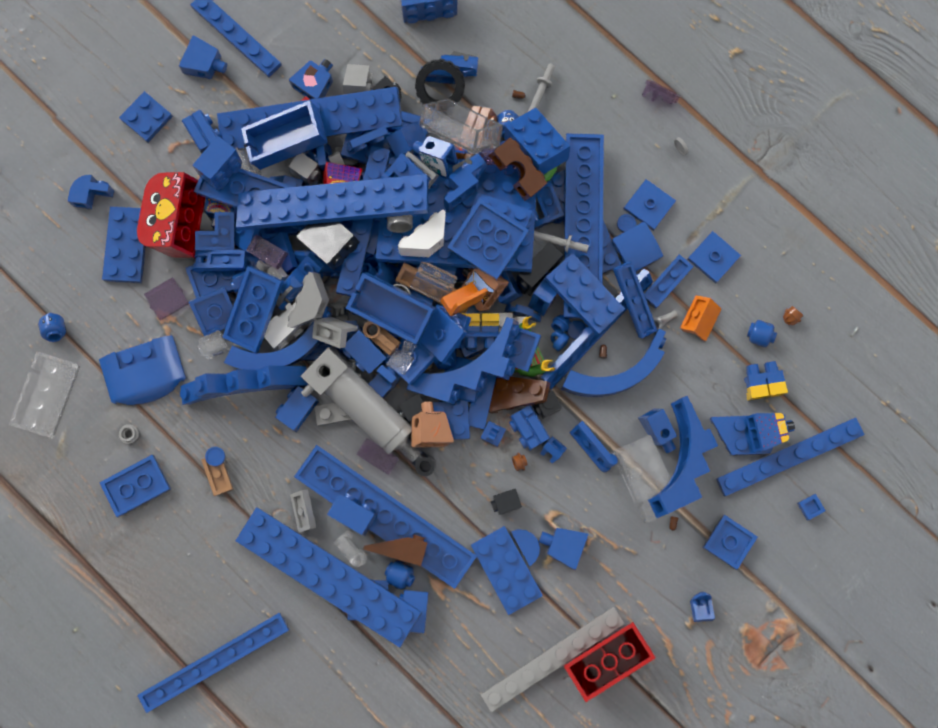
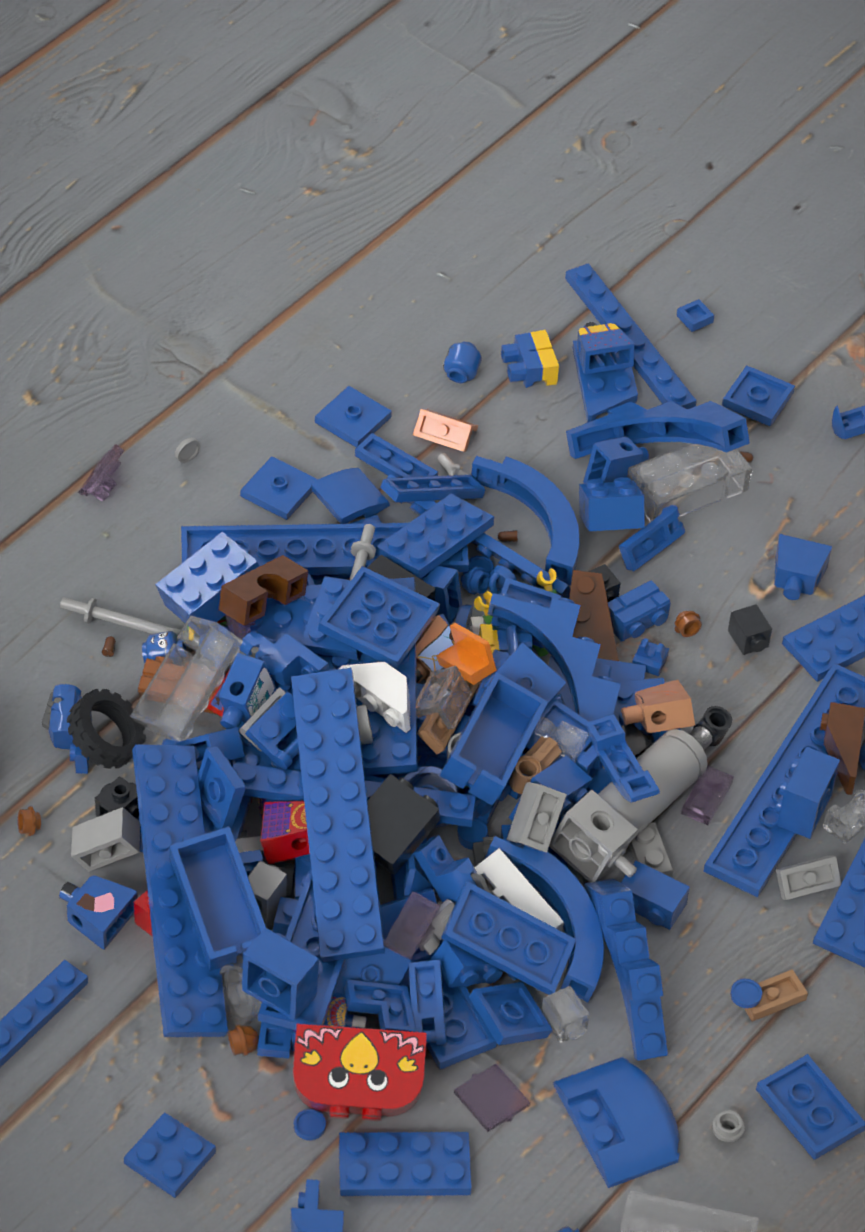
camera: 95 degrees left, 30 degrees down
blue torso [179,35,227,79] -> none
blue brick [182,110,222,154] -> none
light grey slope [287,272,329,328] -> none
blue tile [511,529,540,567] -> none
blue tile [540,436,567,463] -> none
blue piece [617,214,636,233] -> none
dark orange plate [783,306,804,325] -> none
none -> dark orange plate [18,806,41,836]
none -> blue brick [579,477,645,532]
none -> blue slope [586,714,660,803]

